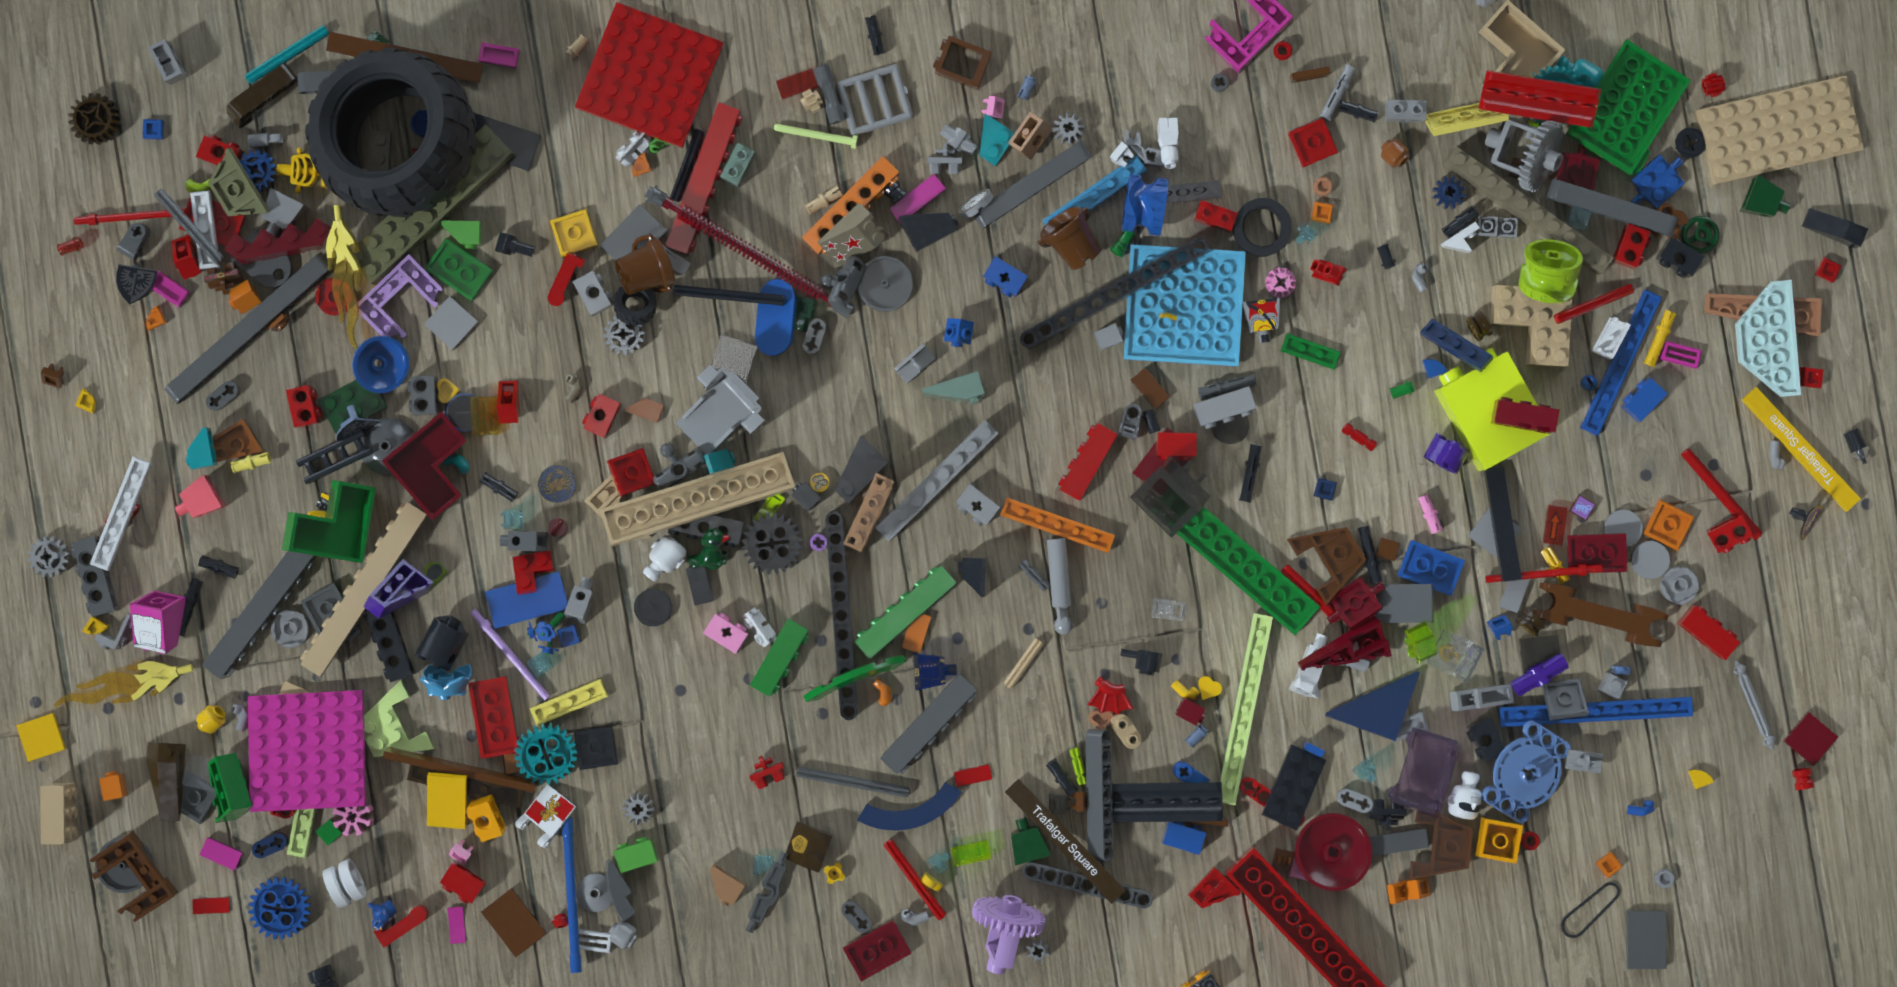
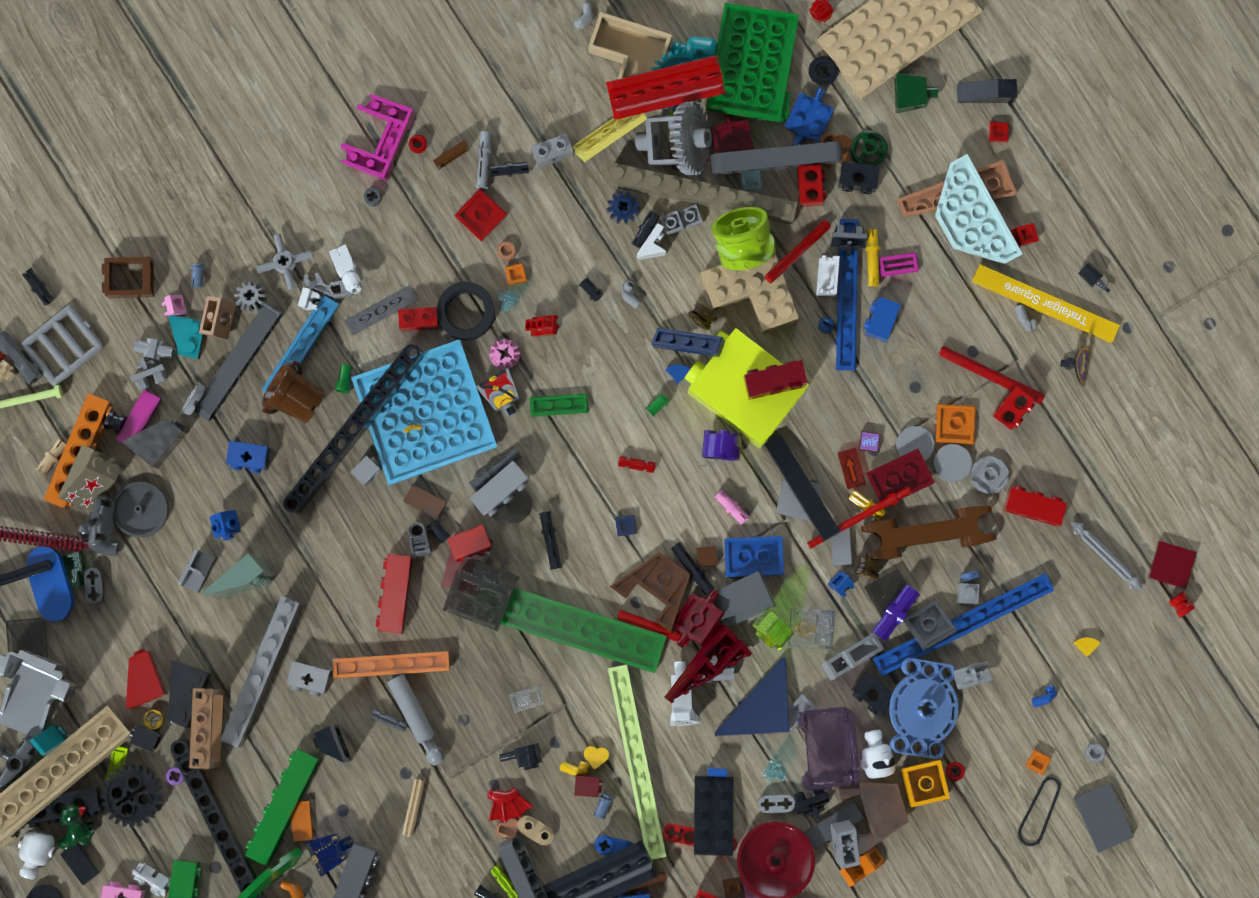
camera: 20 degrees left, 5 degrees down
blue piece [1121,174,1168,236] -> none
dark orange head [1381,139,1409,168] -> none
none -> red slope [126,649,167,709]
none -> light grey bar [256,234,313,290]
none -> light grey brick [830,820,860,869]
none -> black hips [831,225,867,256]

